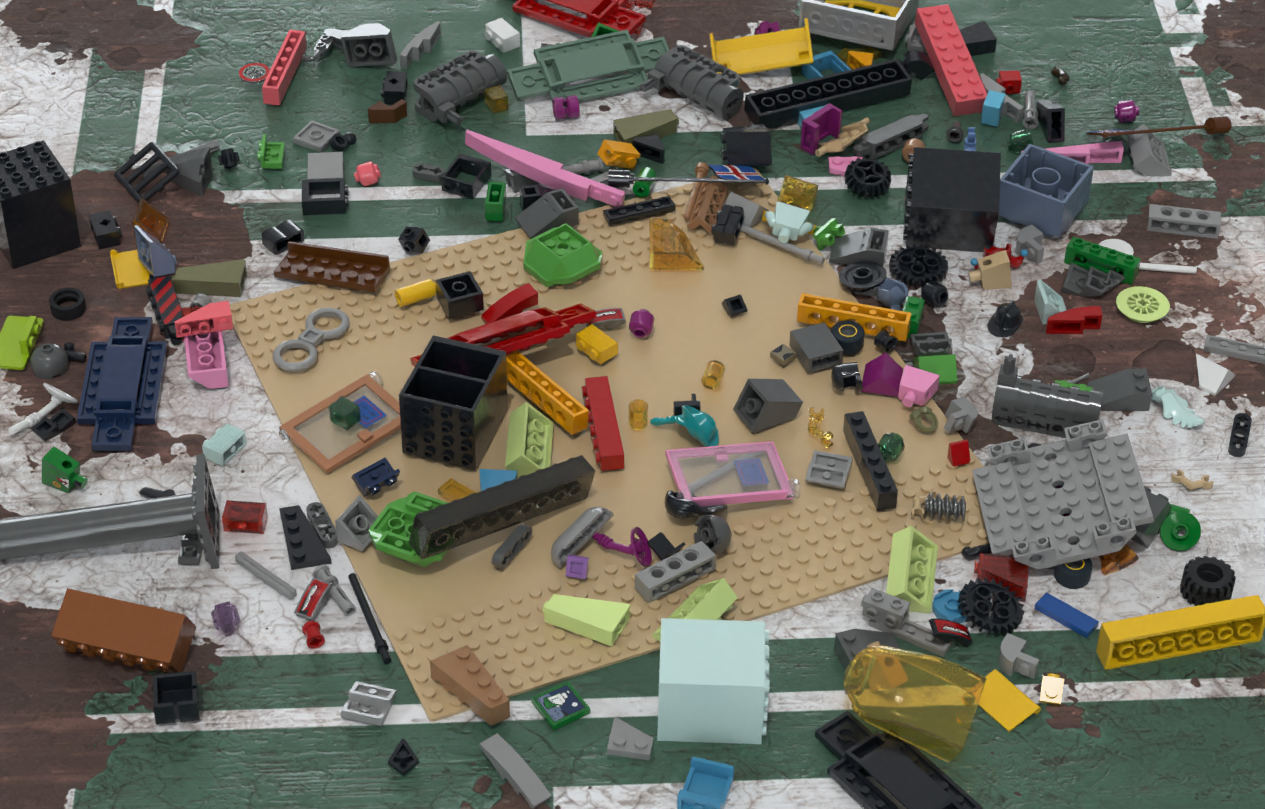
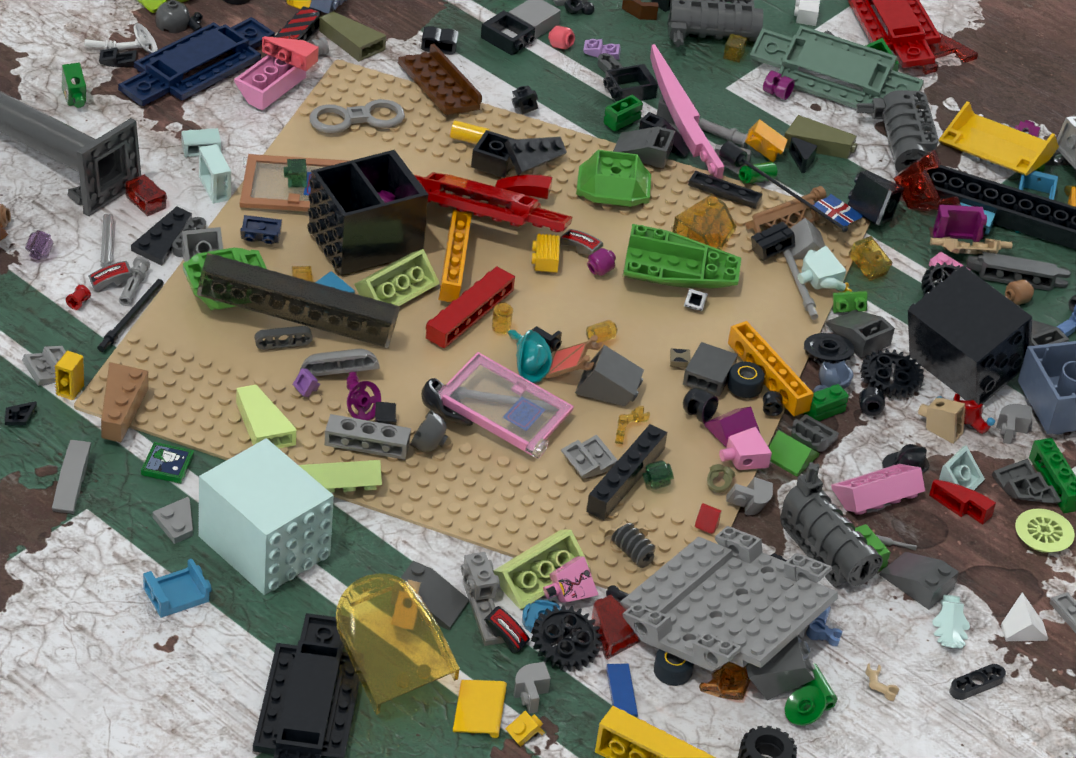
camera: 40 degrees right, 0 degrees up
none -> yellow brick [54,351,84,400]
none -> light aqua window [199,144,231,204]
none -> black wing [504,137,567,175]
none -> bright pink torso [543,556,598,602]
none -> flag [545,335,602,379]
none -> lavender slope [583,39,621,60]
none -> bright green wedge [622,224,741,288]
none -> bright pink slope [831,464,925,515]
none -> clear red wing [893,150,961,211]

